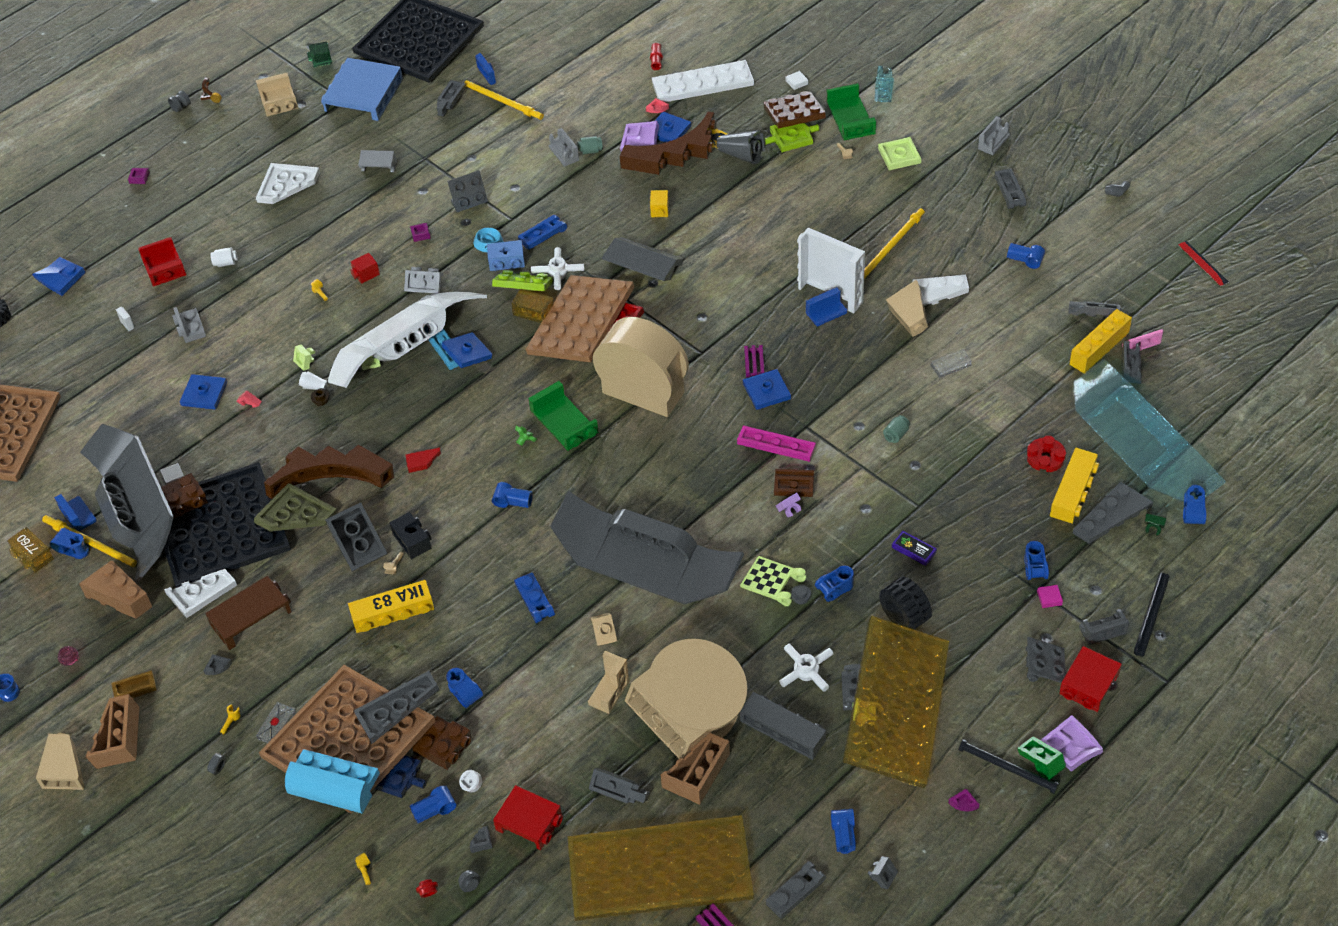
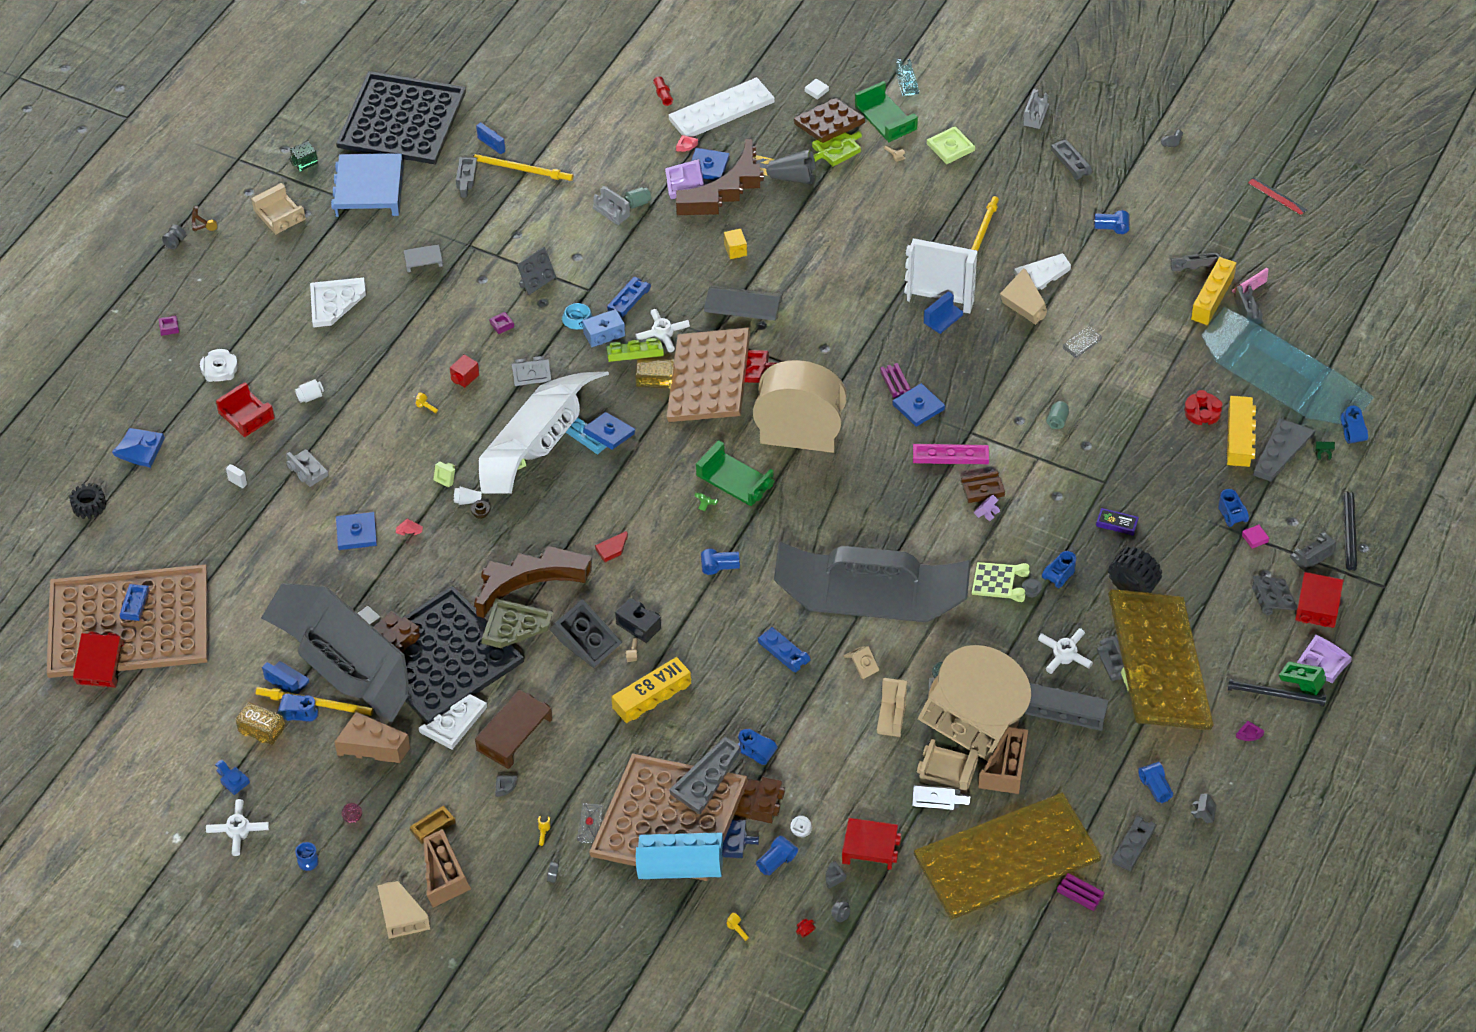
camera: 20 degrees left, 0 degrees up
none -> white plate [200,349,238,382]
none -> tan panel [917,739,979,794]

